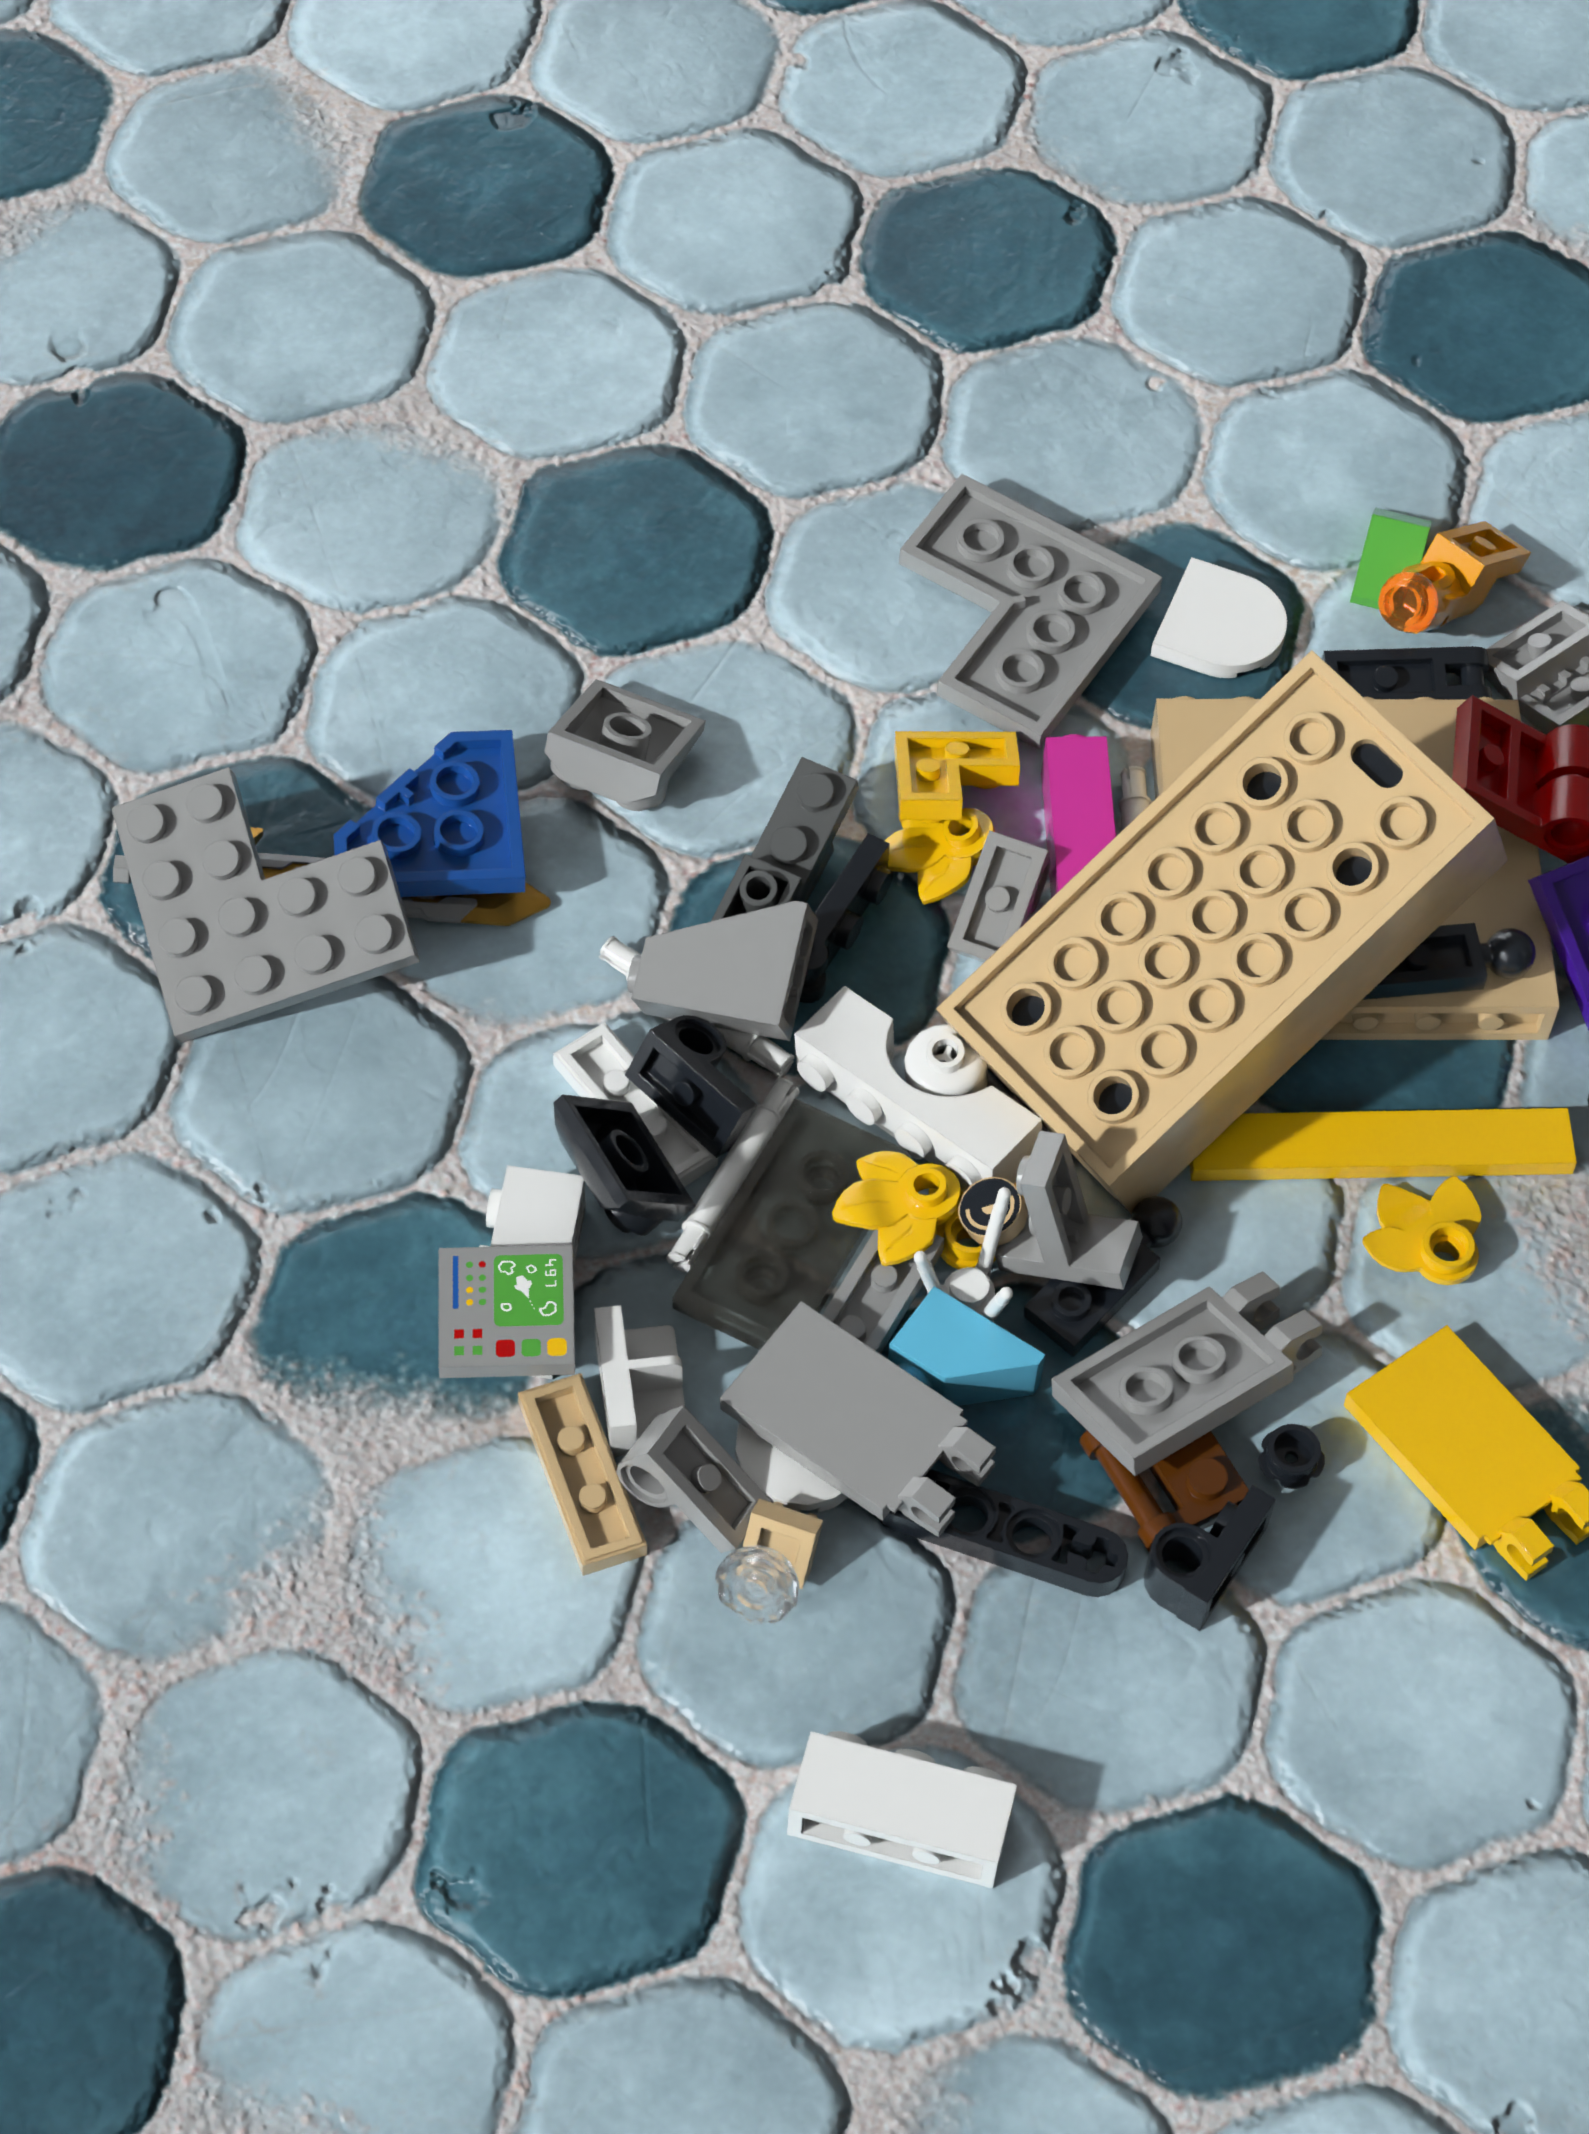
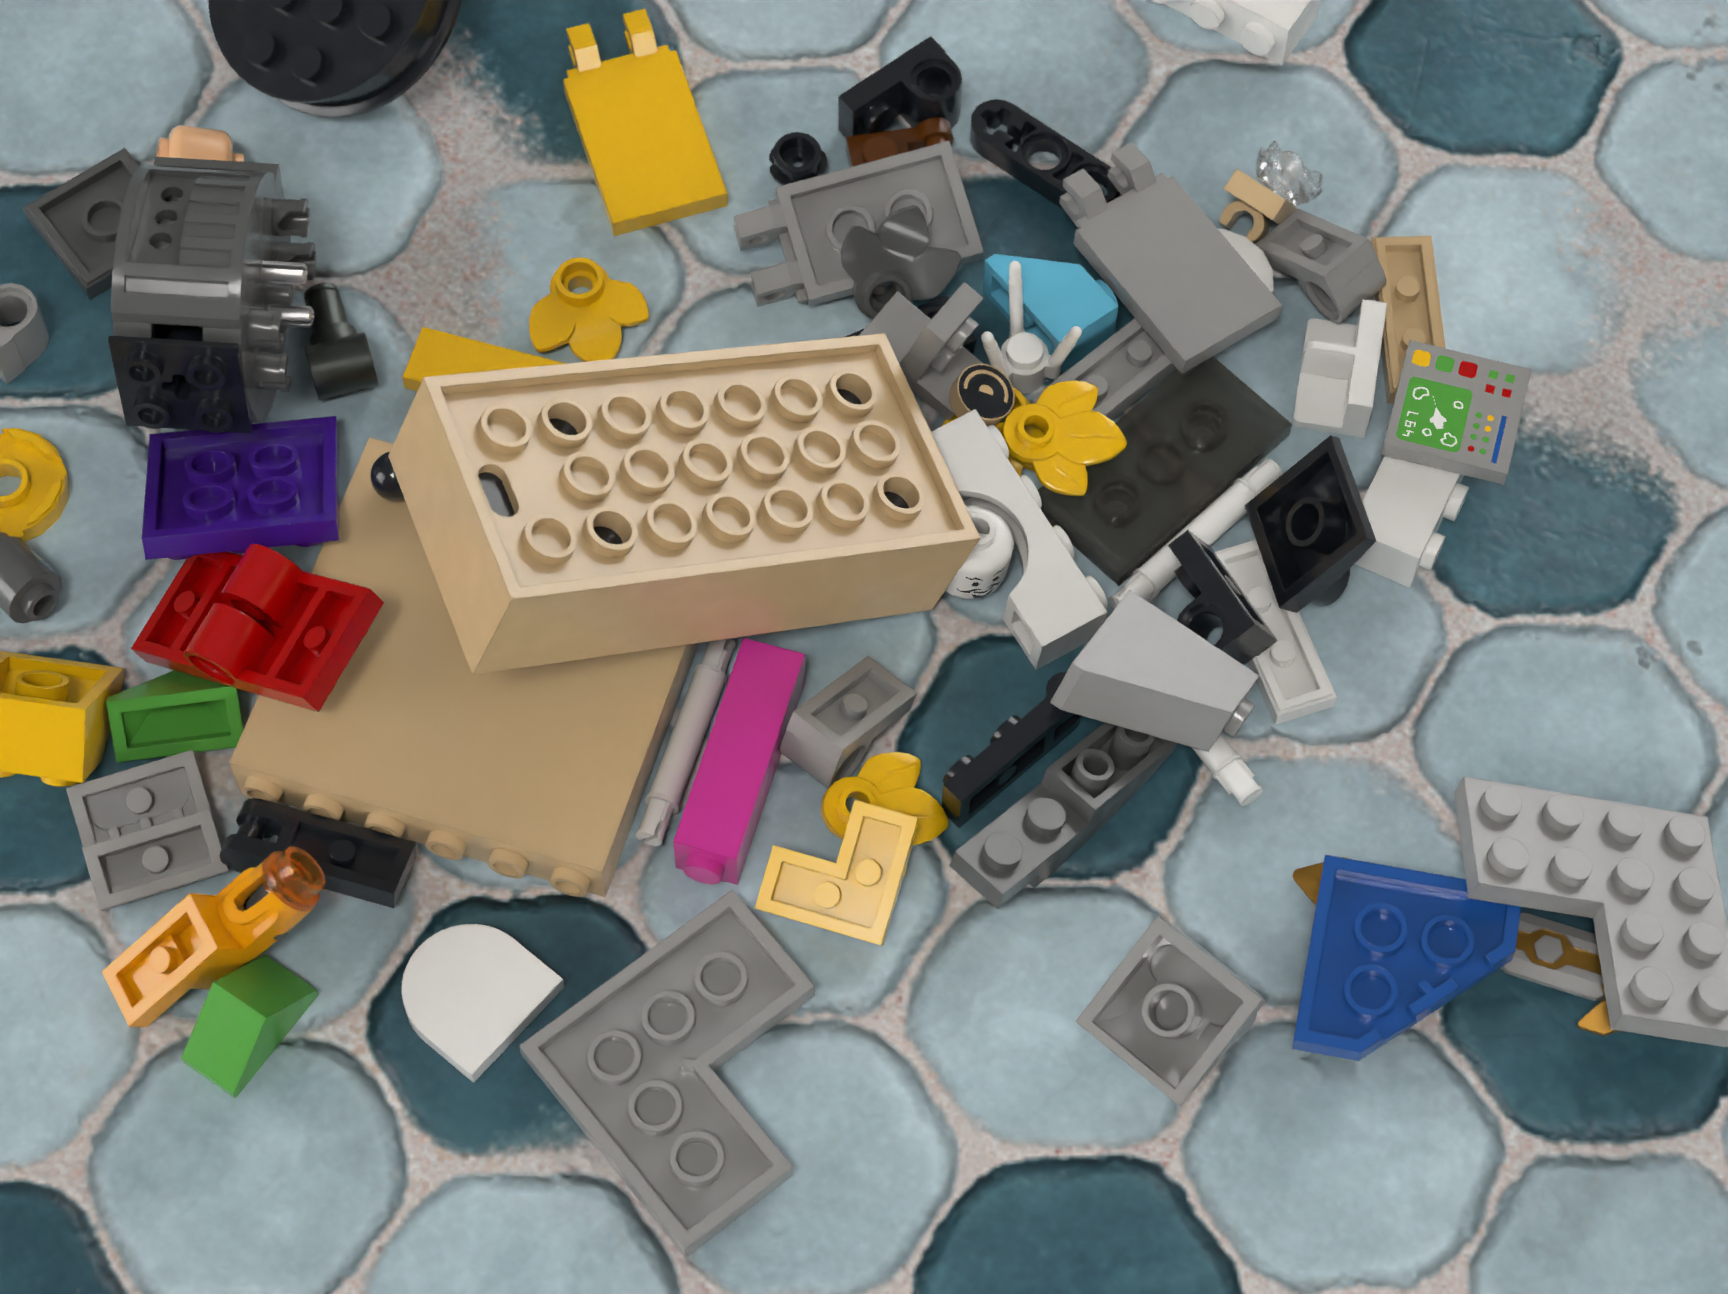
camera: 160 degrees left, 5 degrees up
none -> dark grey plate [841,205,961,319]

